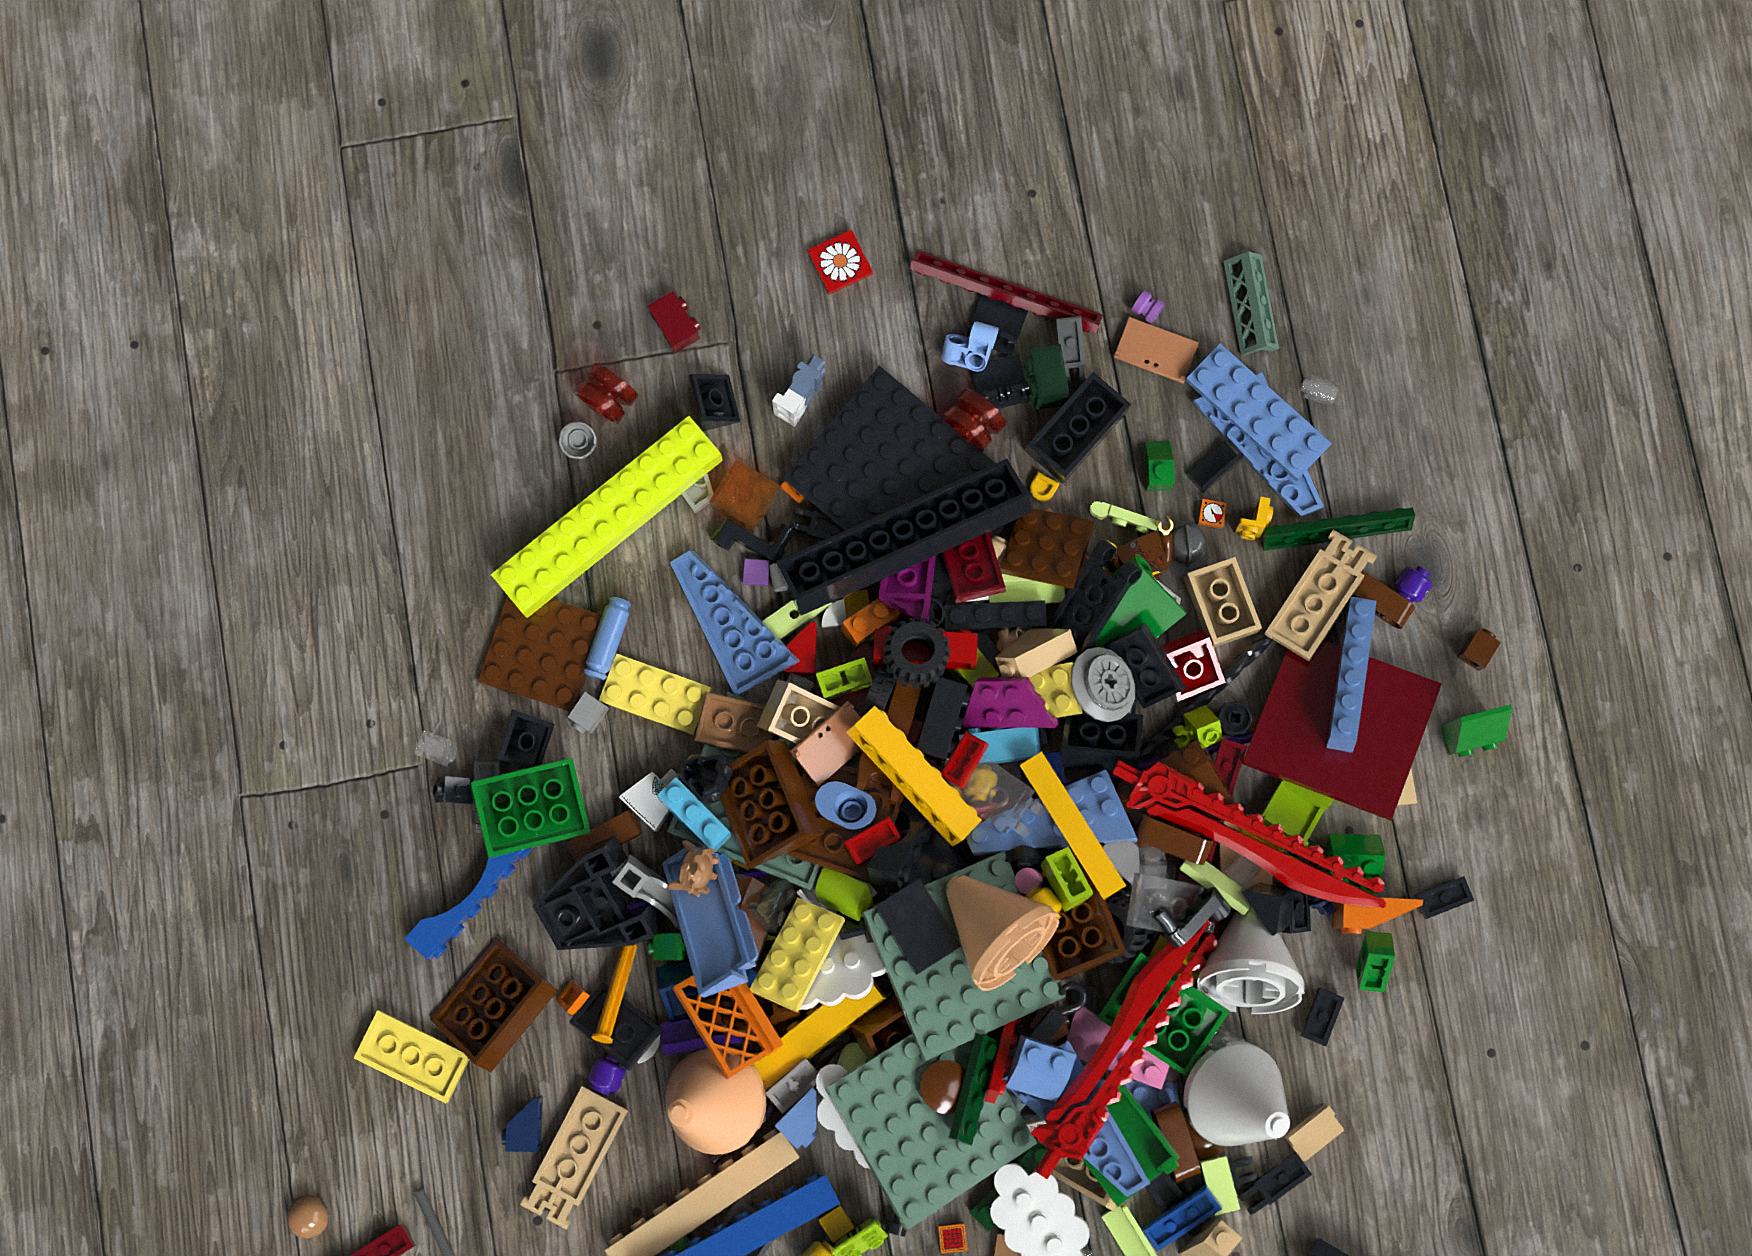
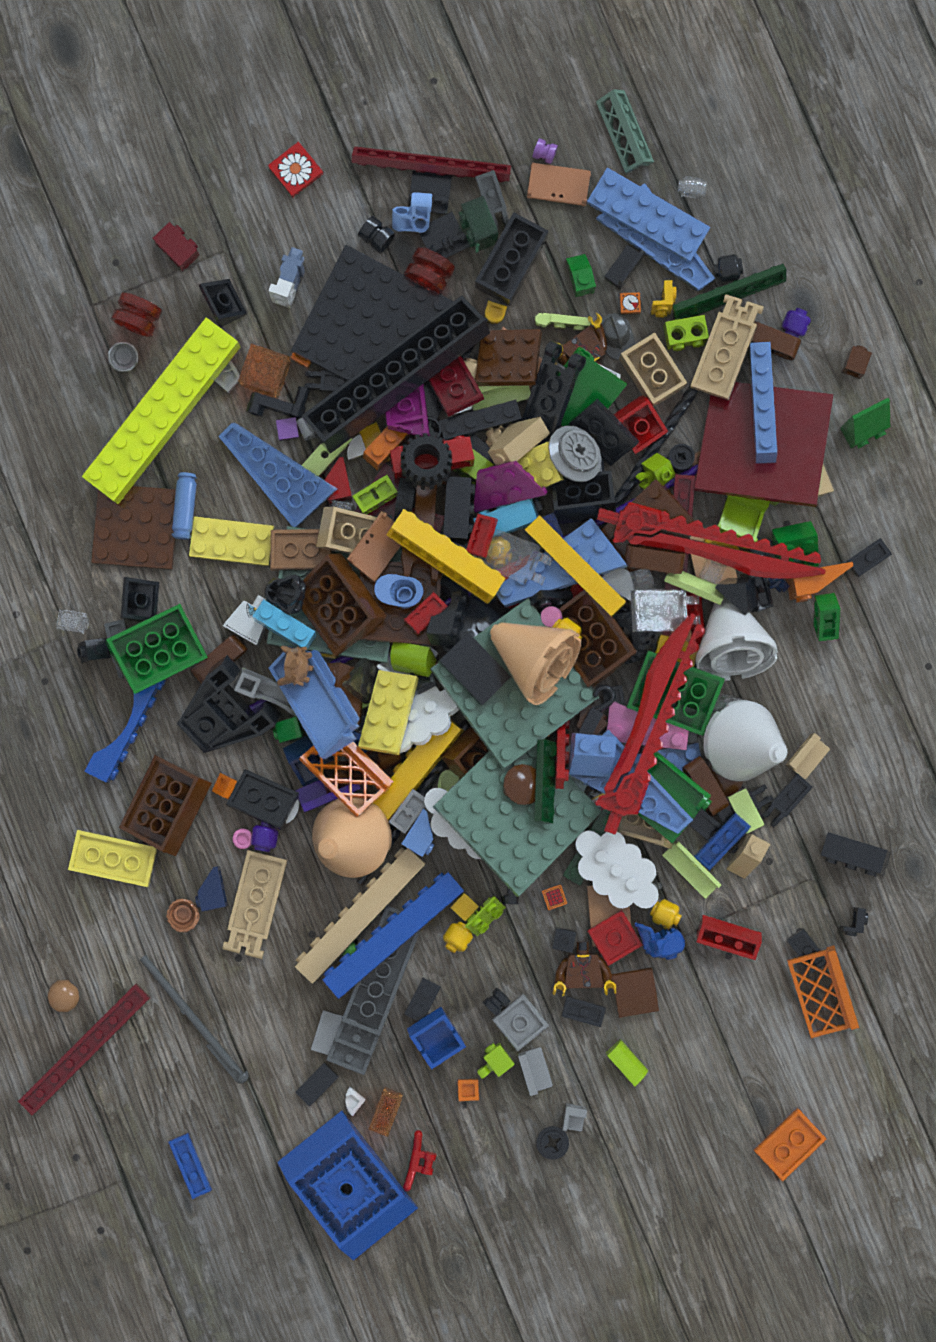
camera: 20 degrees left, 5 degrees up
light grey brick [568,692,609,734] -> none
light orange axle [592,944,637,1044] -> none
lime brick [1041,847,1093,912] -> none
black beam [1152,887,1231,948] -> none
black plate [1300,988,1345,1047] -> none
none -> nougat hair [166,899,199,932]
none -> bright pink tile [233,829,252,849]
none -> black wheel [358,216,396,254]
none -> lime brick [663,315,709,351]
none -> black head [714,254,743,282]

